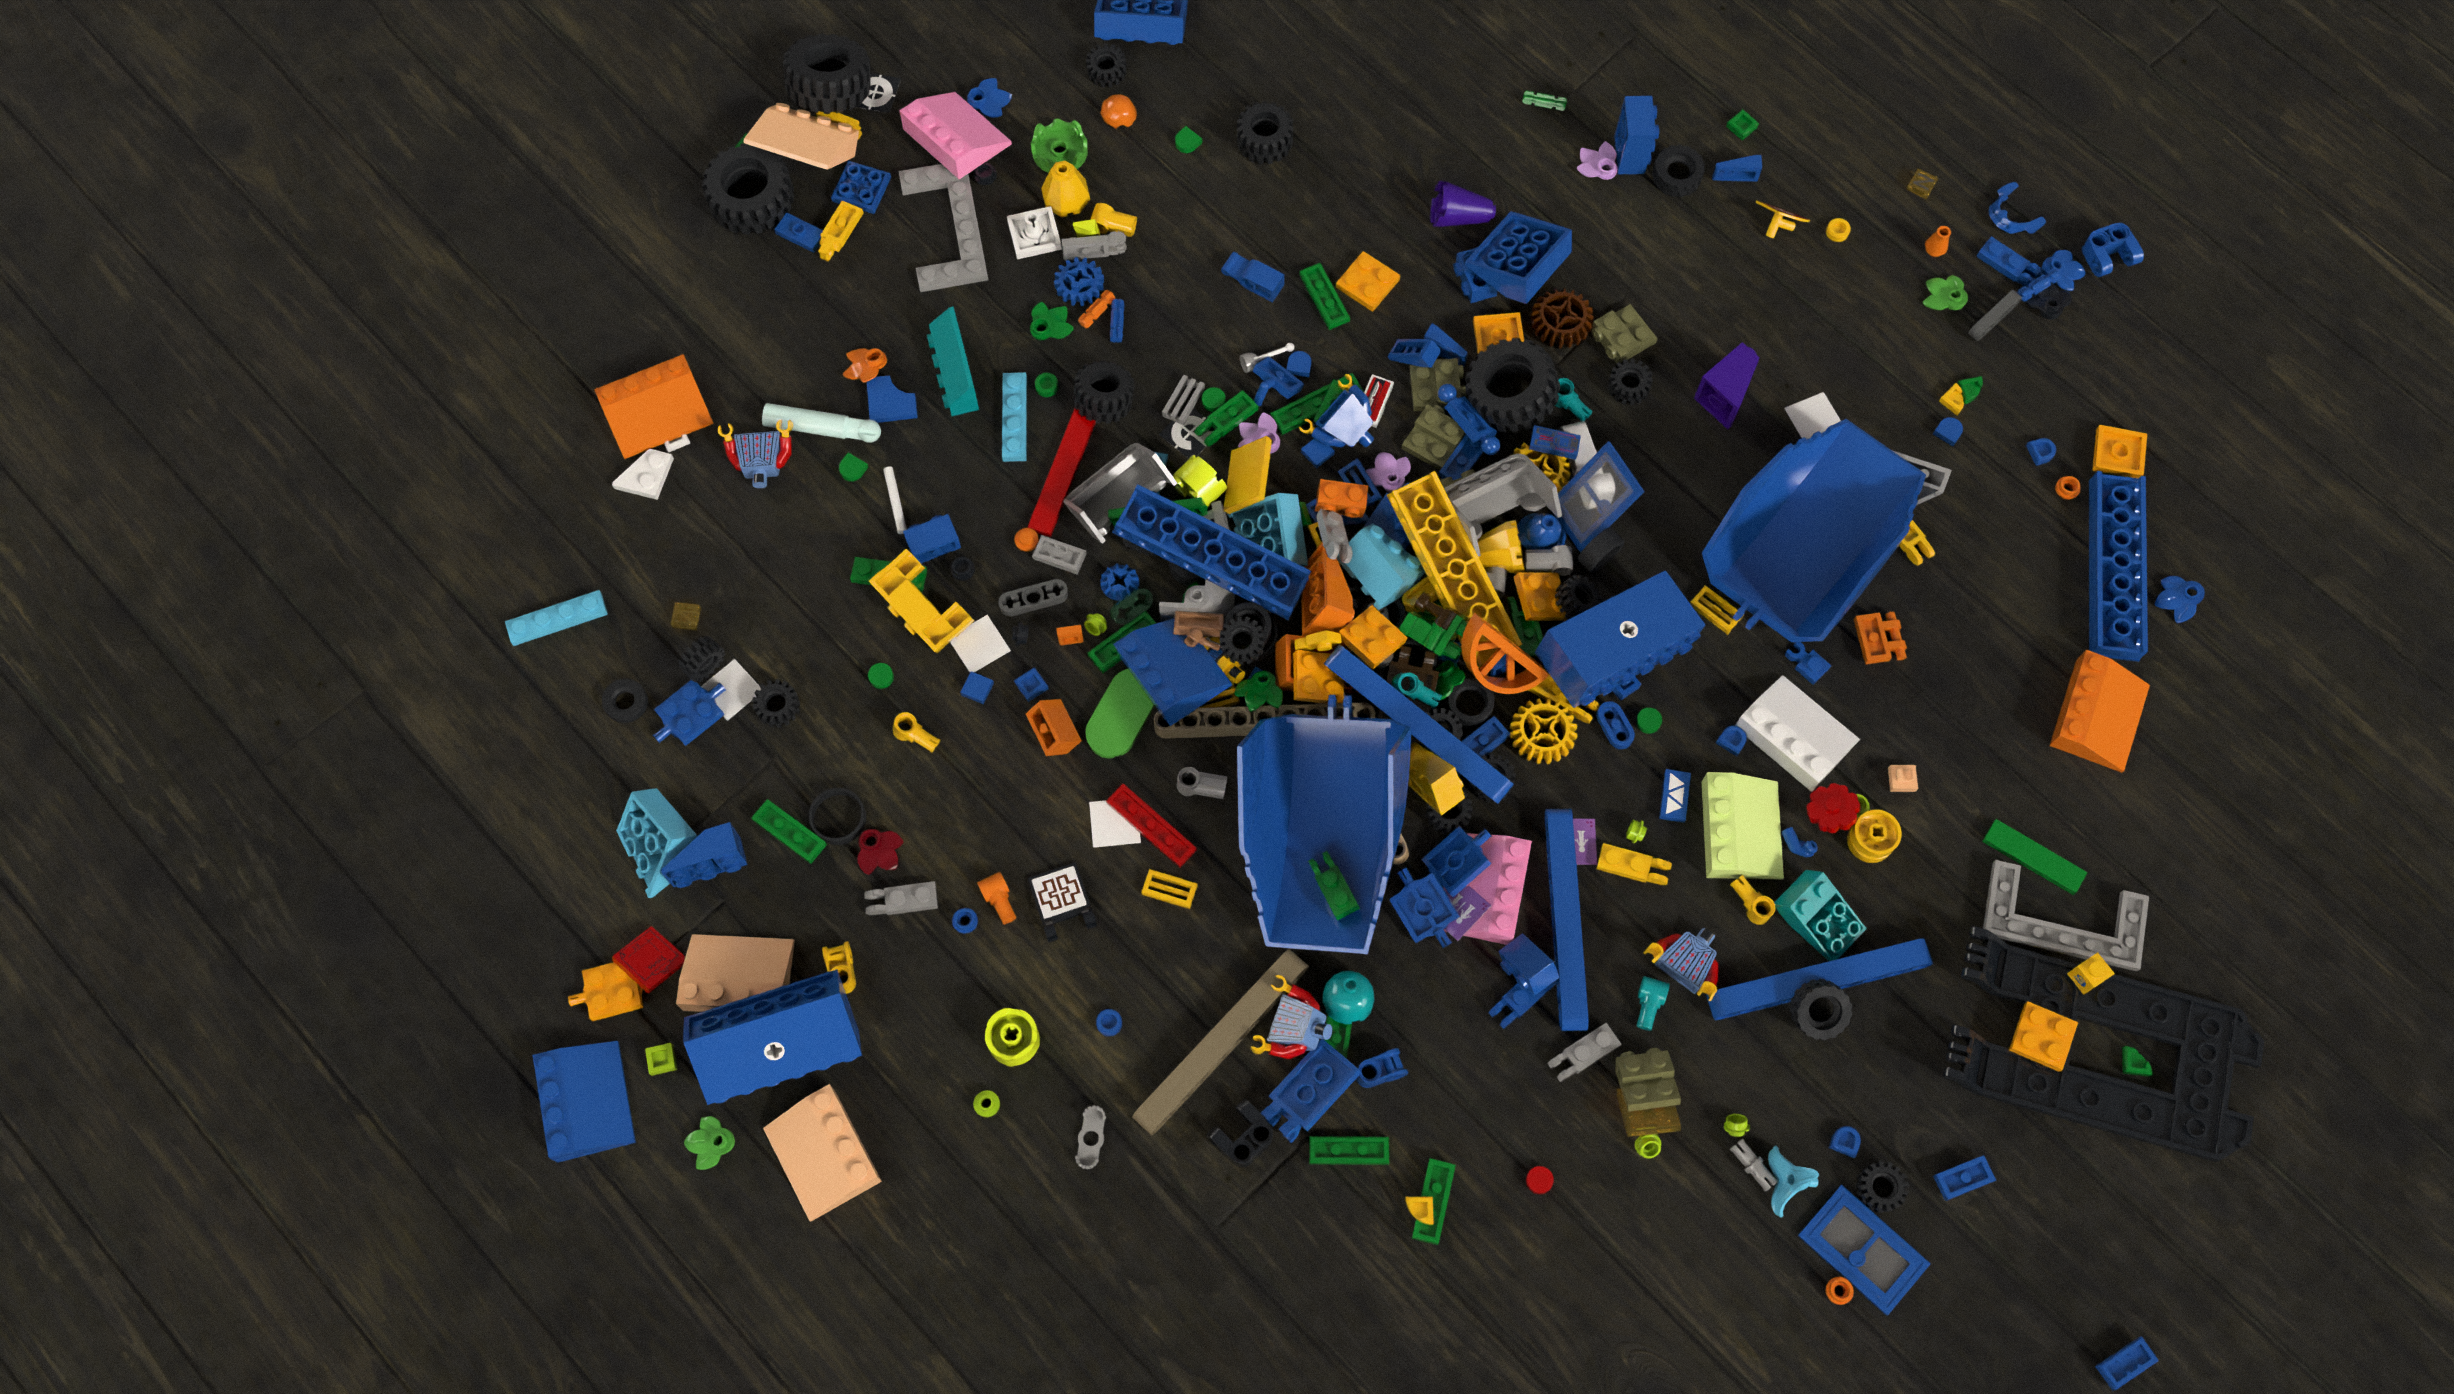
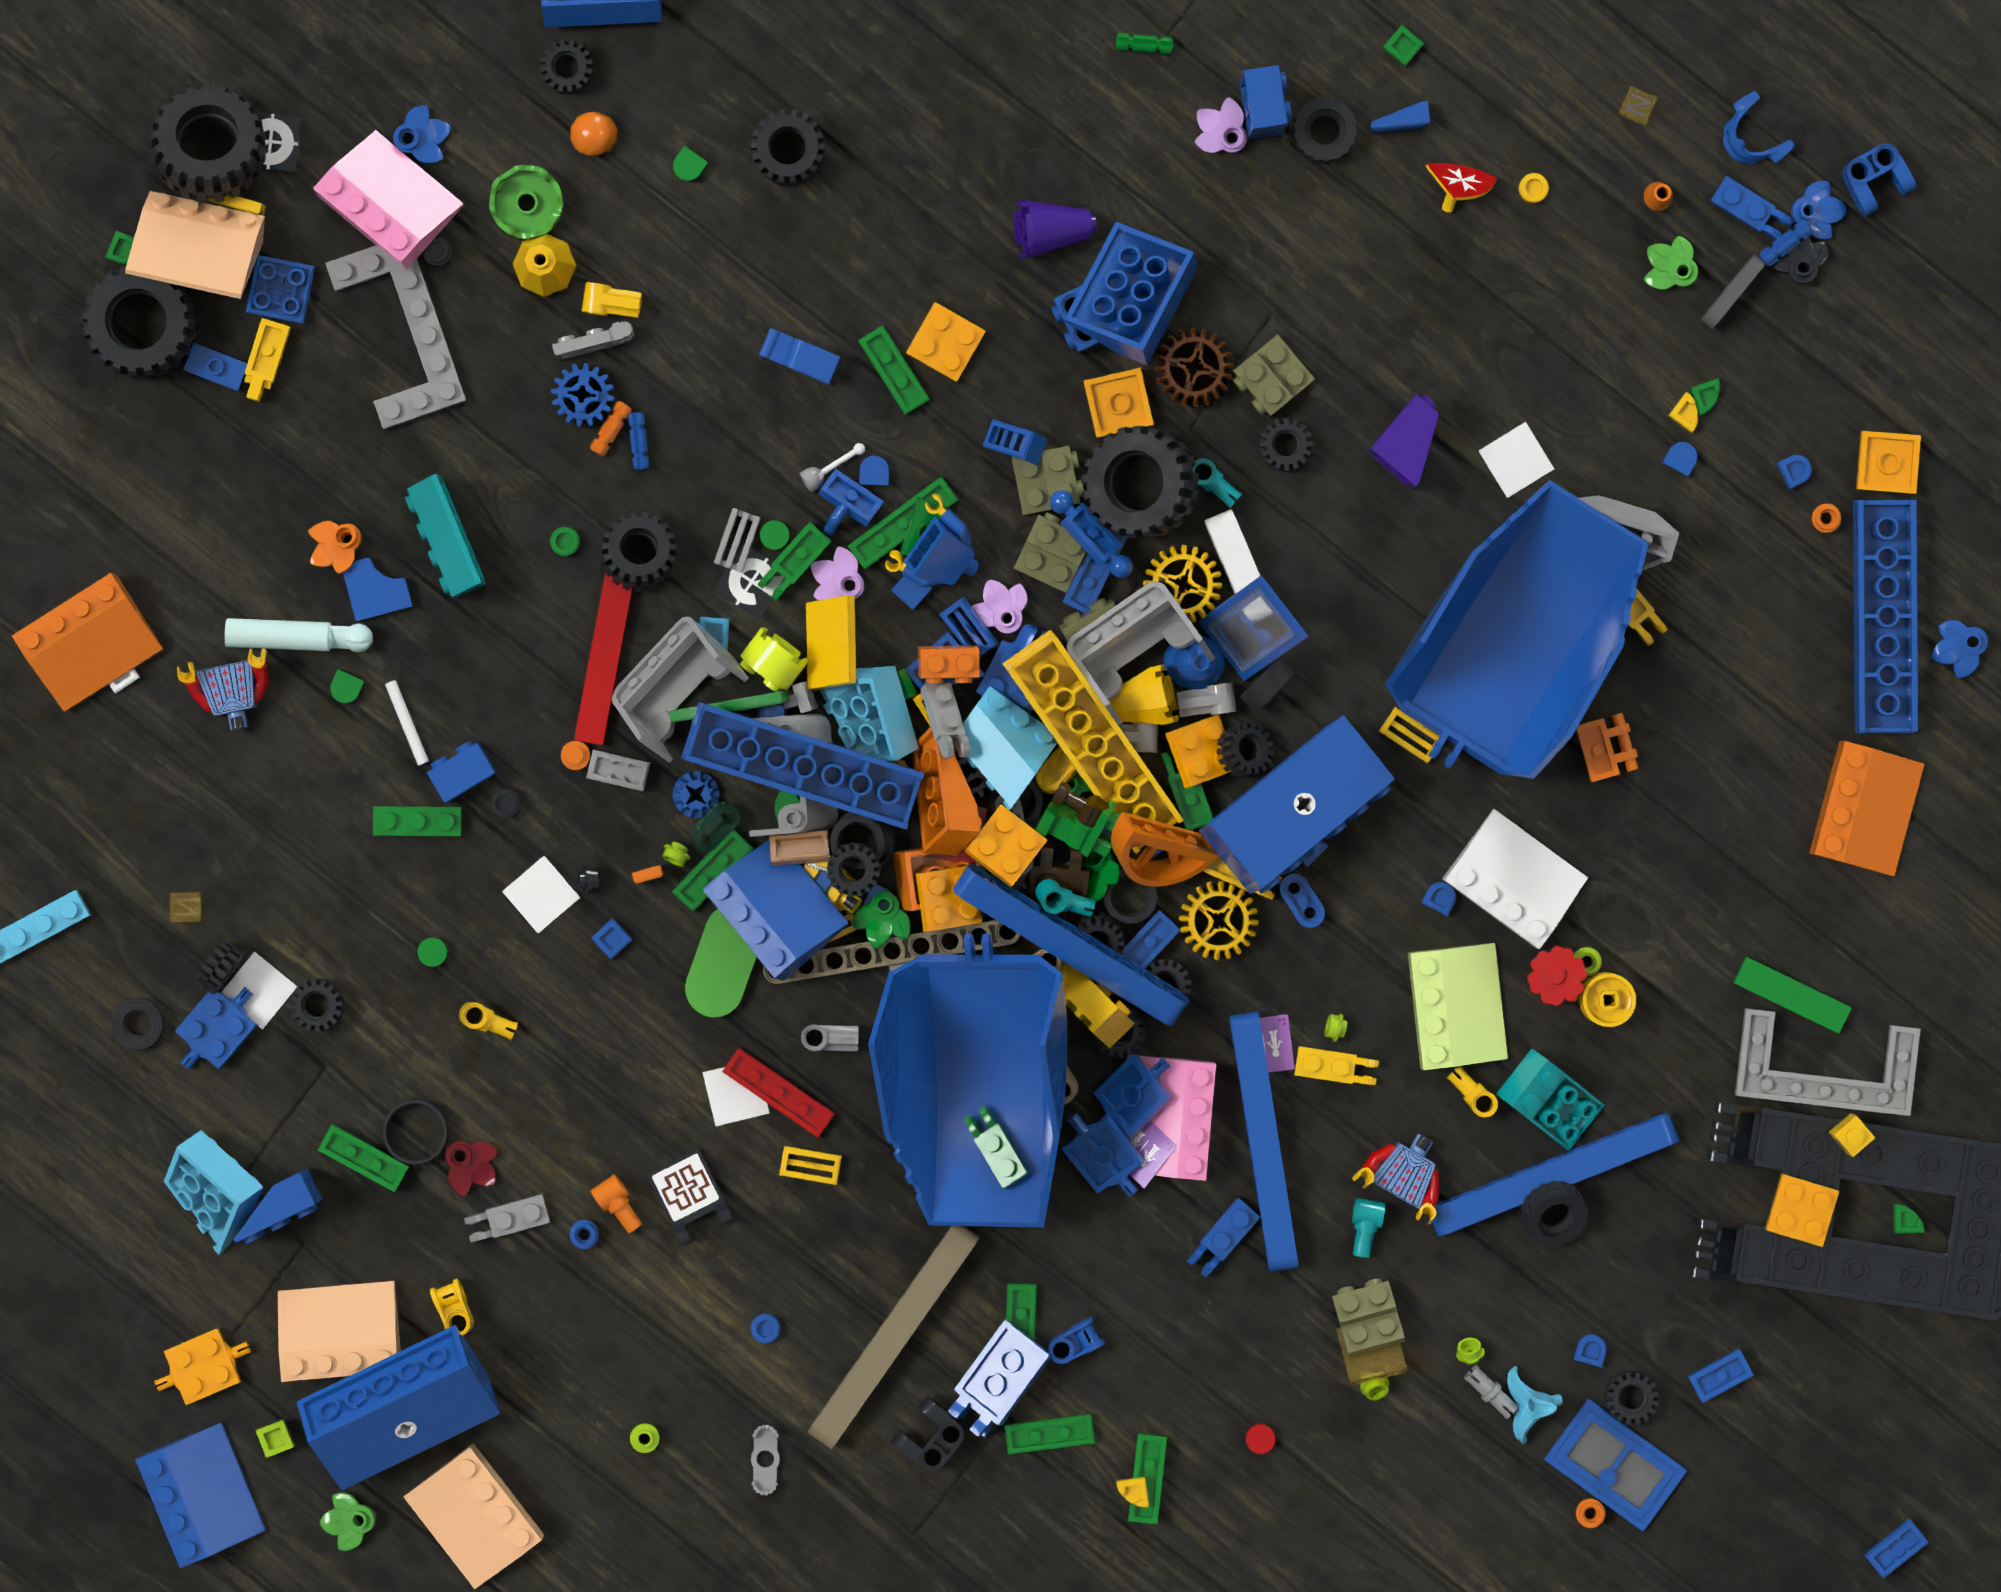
camera: 10 degrees left, 20 degrees up
white wing [612,449,674,500] -> none
red tile [612,926,686,994] -> none
yellow bracket [869,549,974,653] -> none
blue tile [960,671,994,704] -> none
neon yellow brick [985,1008,1040,1067] -> none
dark grey beam [998,579,1068,617] -> none
medium azure plate [1002,373,1027,462] -> none
white plate [1007,206,1062,259] -> none
orange brick [1026,699,1082,756] -> none
green plate [1030,302,1074,340] -> none
neon yellow slope [1073,219,1101,238] -> none
medium nougat hand [1184,628,1220,651] -> none
torso [1251,975,1332,1059] -> none
yellow plate [1294,630,1342,651] -> none
teal cylinder [1322,971,1375,1024] -> none
slope [1364,374,1394,428] -> none
blue slope [1424,323,1468,368] -> none
blue brick [1498,933,1560,995] -> none
blue tile [1529,425,1581,460] -> none
light grey hinge [1547,1023,1621,1082] -> none
green tile [1636,708,1662,734] -> none
blue tile [1659,769,1691,823] -> none
blue arm [1781,827,1818,858] -> none
blue plate [1785,642,1831,685] -> none
light nougat tile [1888,765,1918,792] -> none

